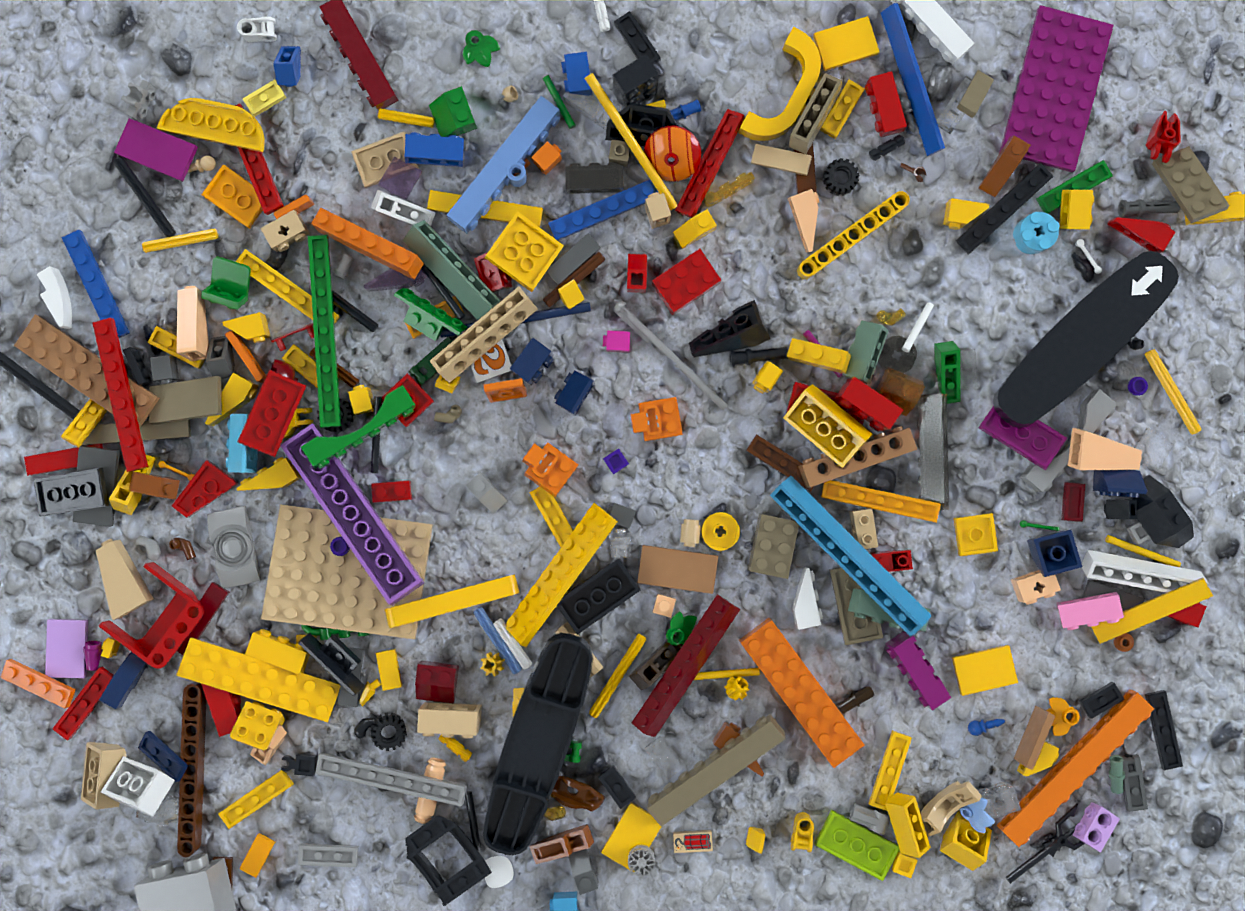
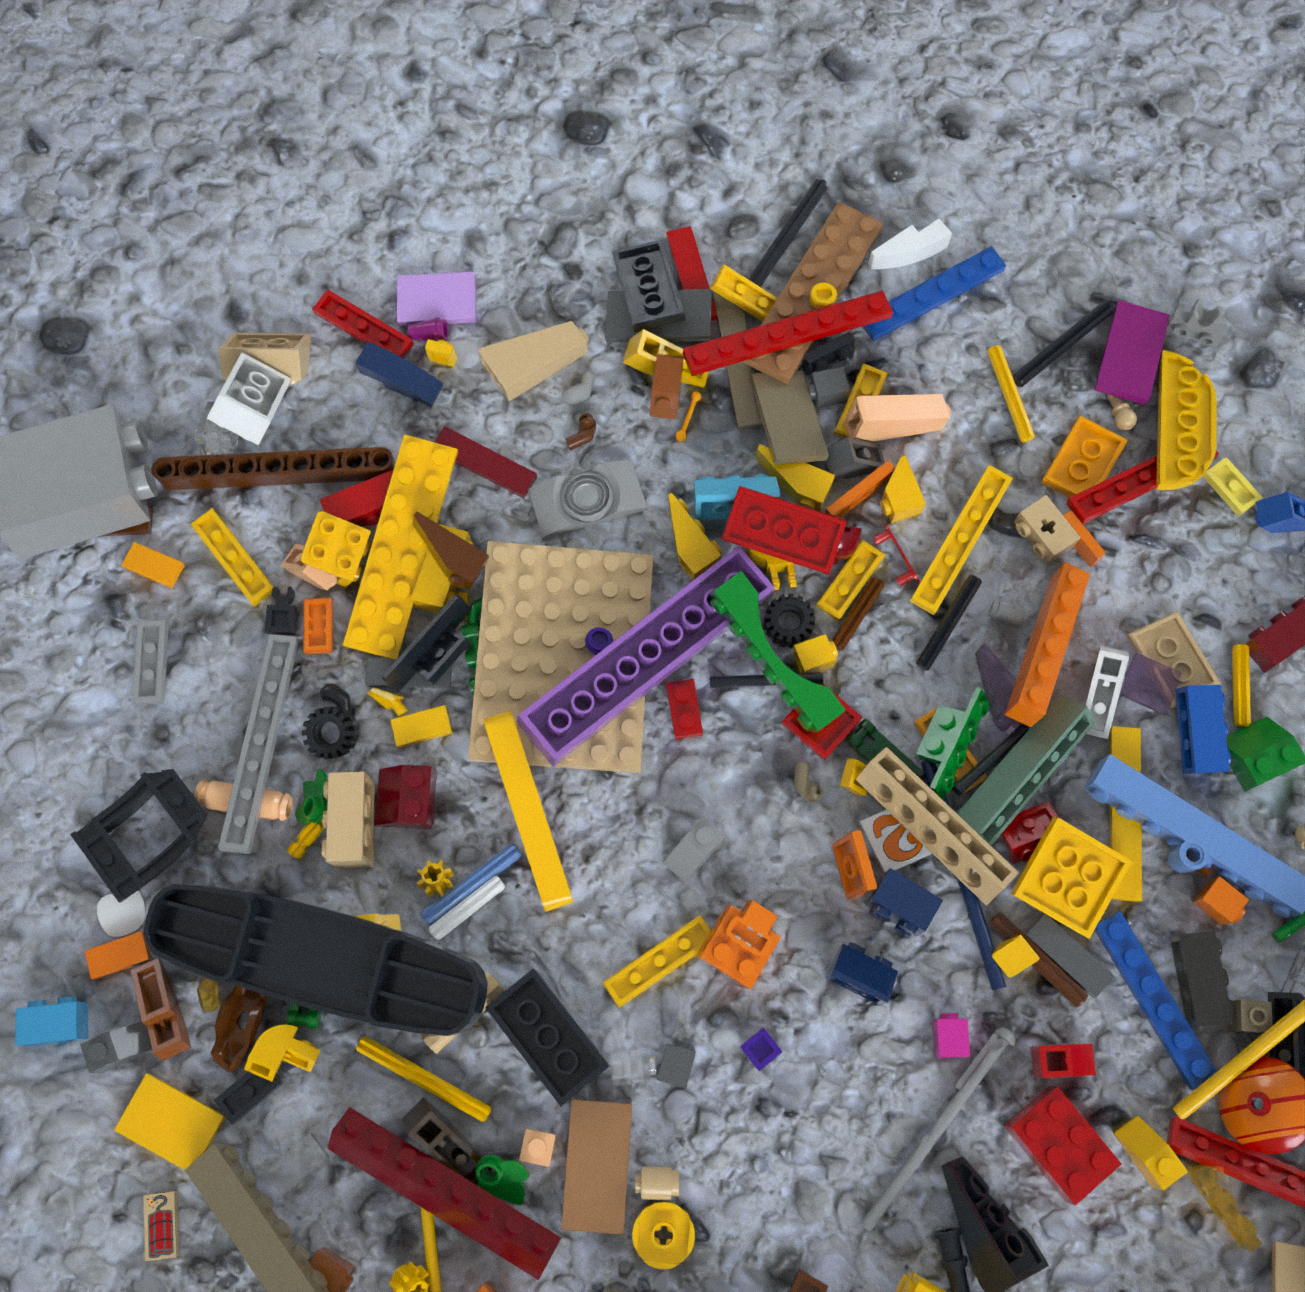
camera: 85 degrees right, 15 degrees down
orange plate [0,659,76,709] -> none
red windscreen [99,562,204,669] -> none
dark blue tile [138,731,188,782] -> none
red wing [172,460,239,518] -> none
green bracket [201,256,251,310] -> none
green plate [308,235,341,428] -> none
black bar [465,791,481,850] -> none
yellow plate [505,503,618,648] -> none
light grey wheel [628,845,655,877] -> none
orange piece [630,397,683,441] -> none
tan brick [645,192,671,229] -> none
none -> orange tile [84,931,152,980]
none -> yellow brick [244,1025,321,1082]
none -> green plate [295,769,328,824]
none -> orange plate [303,597,334,655]
none -> reddish brown slope [412,511,489,591]
none -> yellow tile [809,282,837,309]

